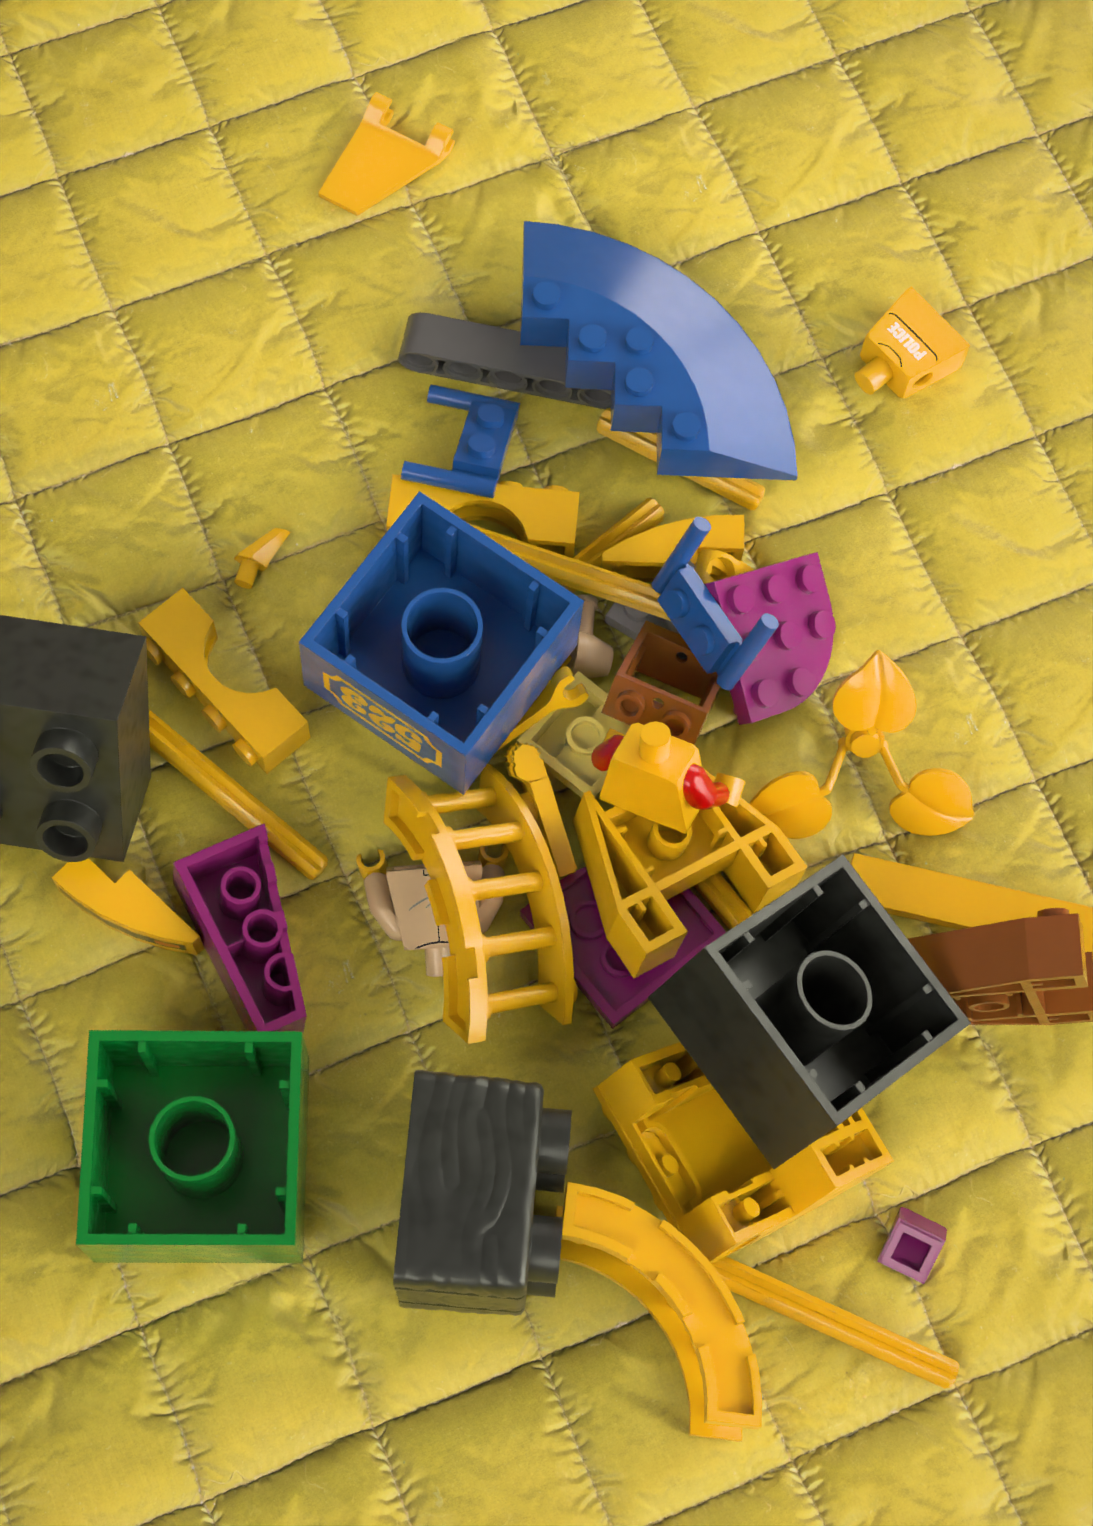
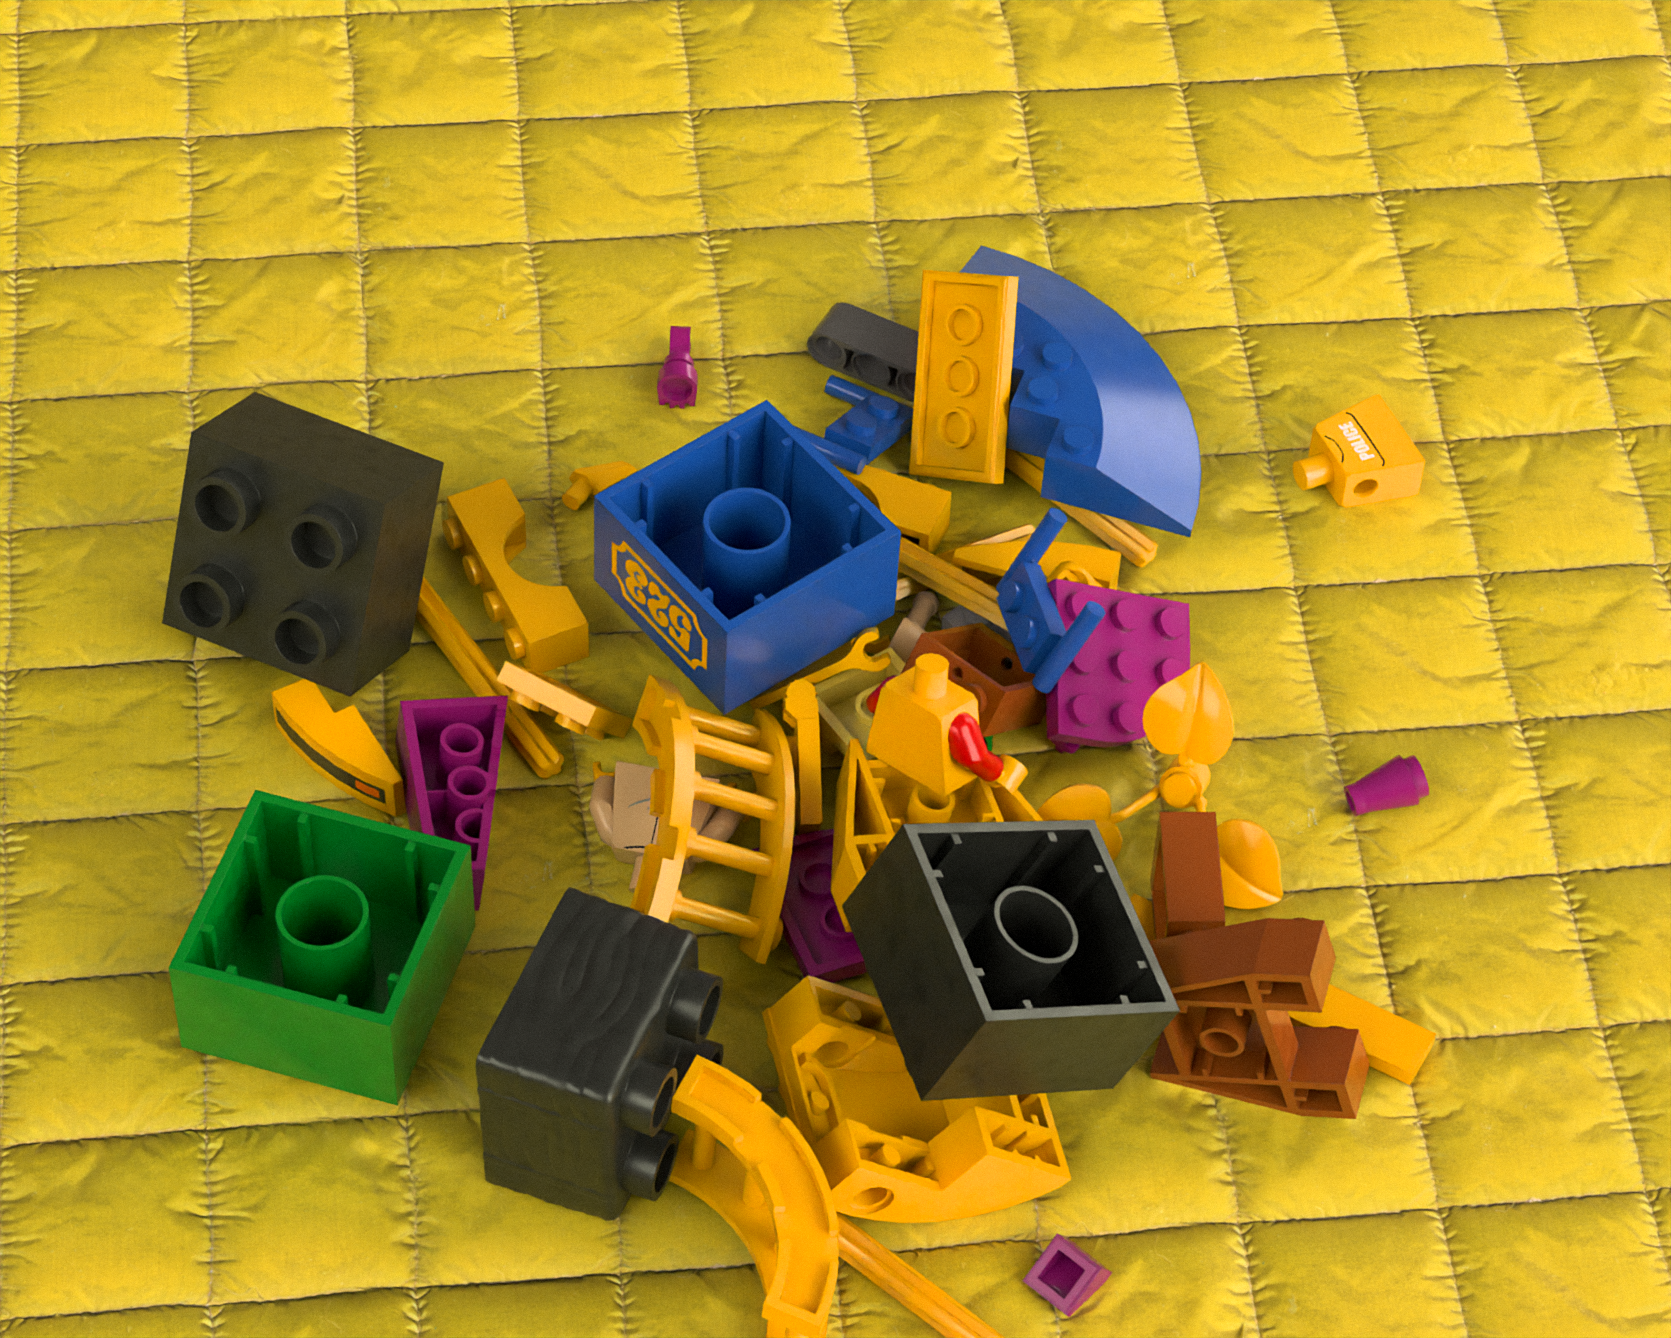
camera: 20 degrees right, 20 degrees down
yellow flag [318,92,455,216] -> none
none -> yellow plate [496,661,633,741]
none -> magenta piece [657,326,698,409]
none -> yellow tile [909,270,1018,484]
none -> dark orange window [1150,812,1226,939]
none -> magenta cone [1344,755,1429,817]

